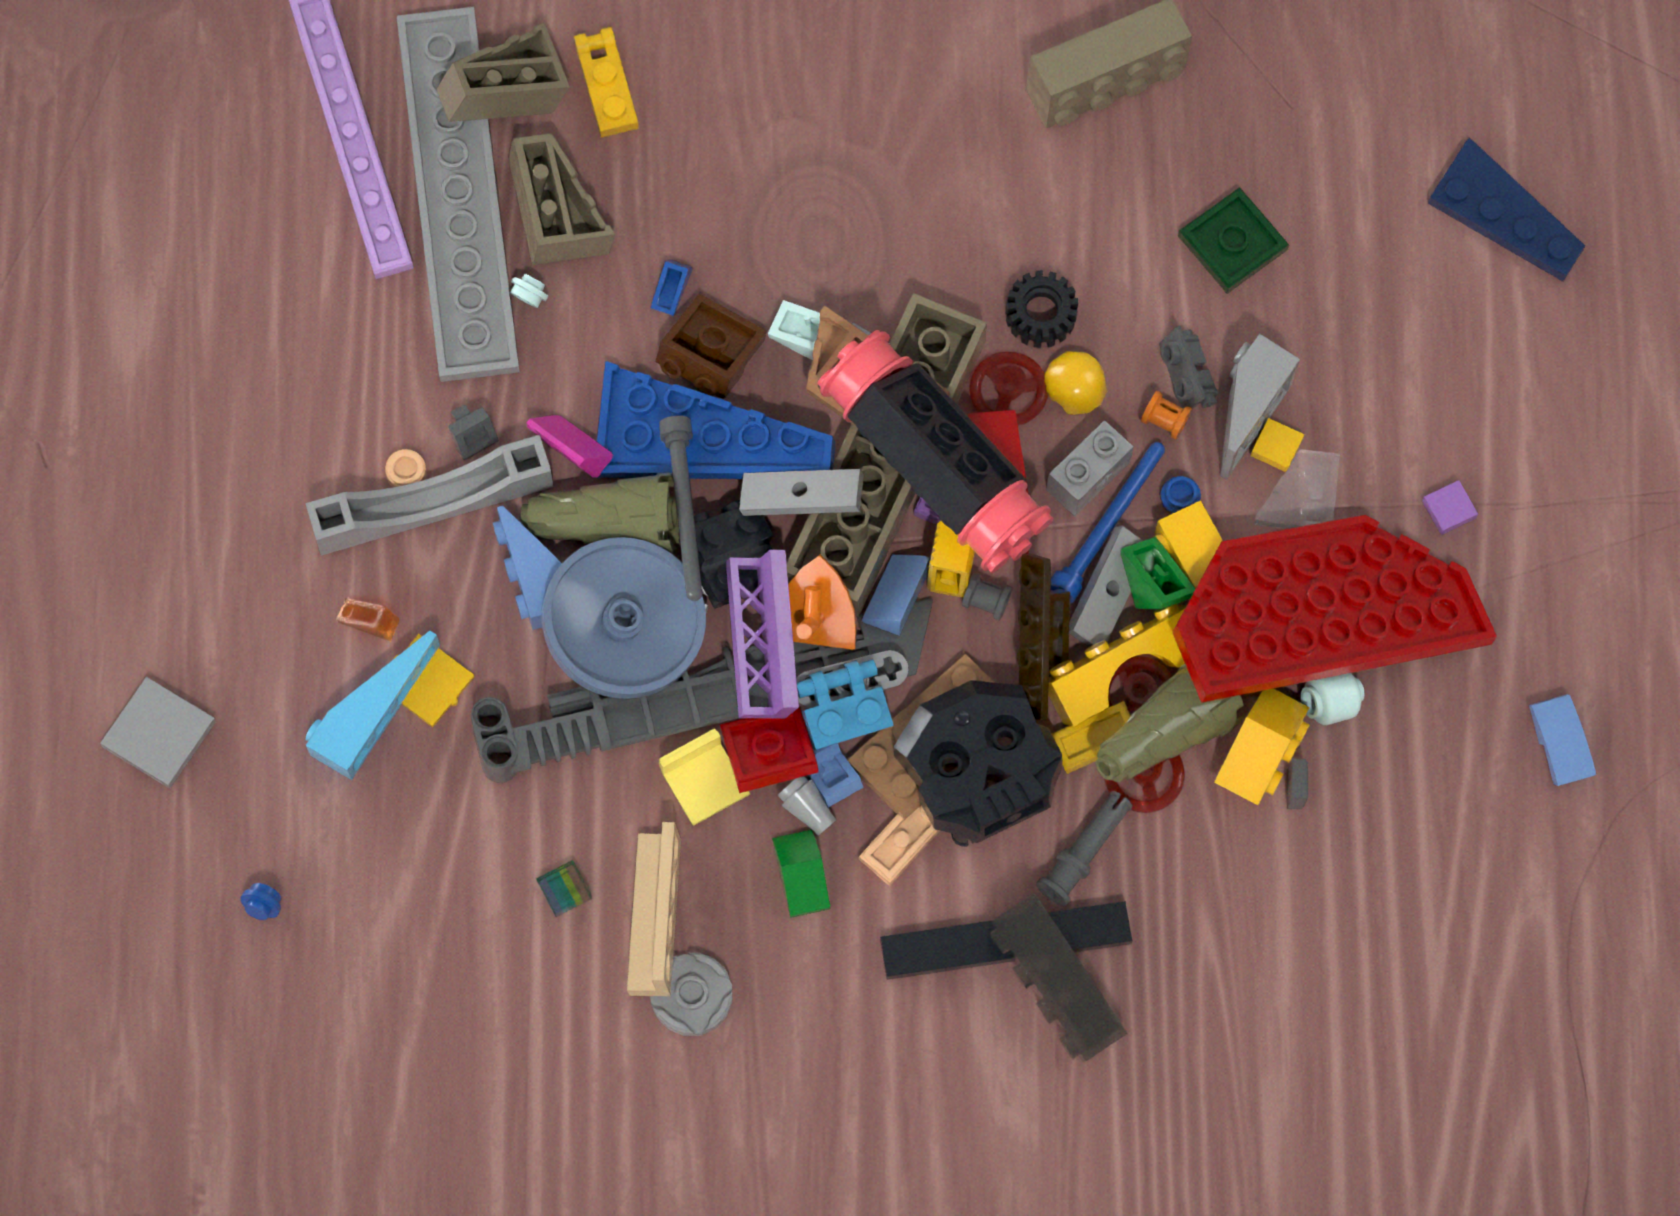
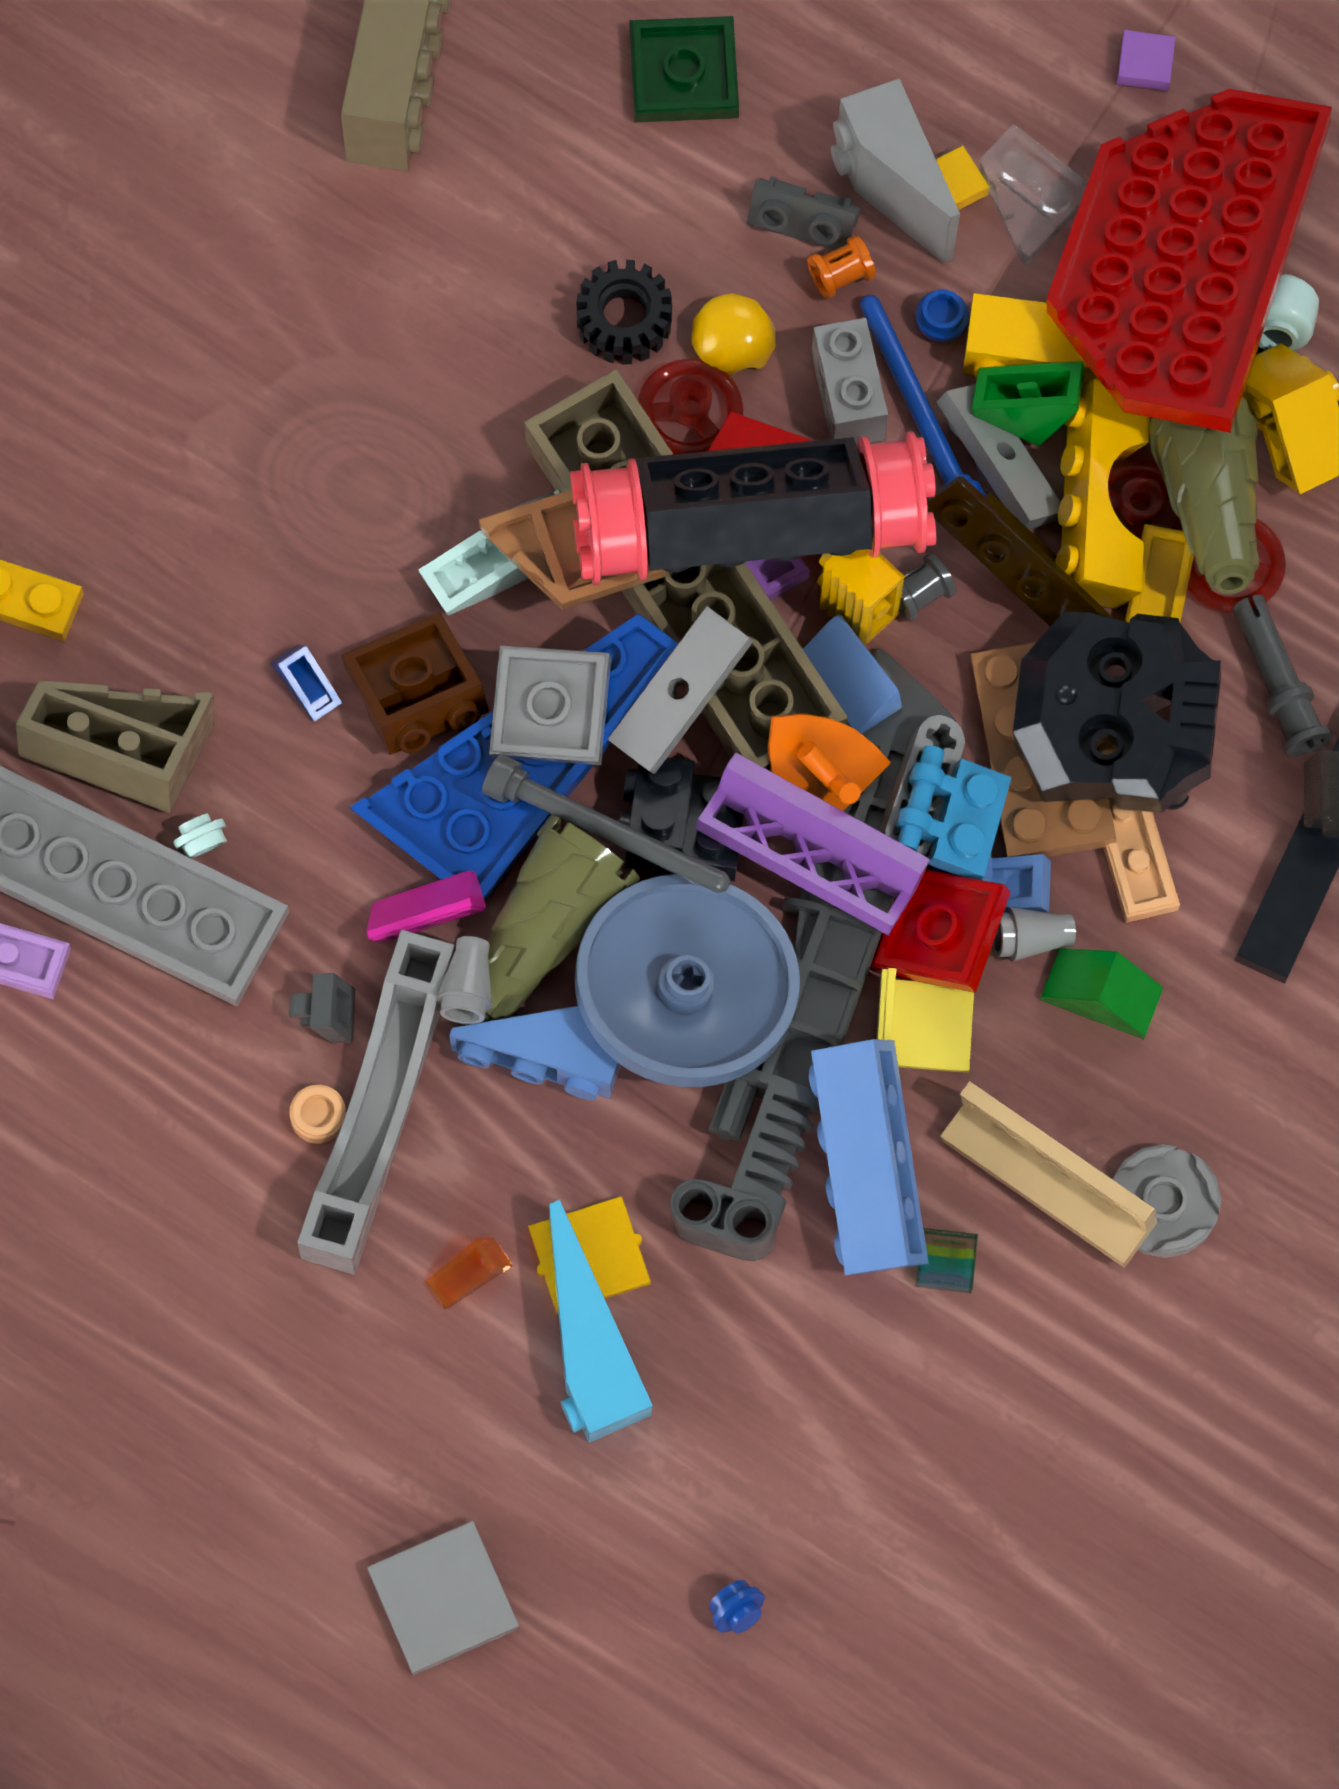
camera: 55 degrees left, 0 degrees up
none -> light grey cone [436,936,492,1024]
none -> light grey tile [489,646,612,765]
none -> medium blue brick [809,1039,929,1275]

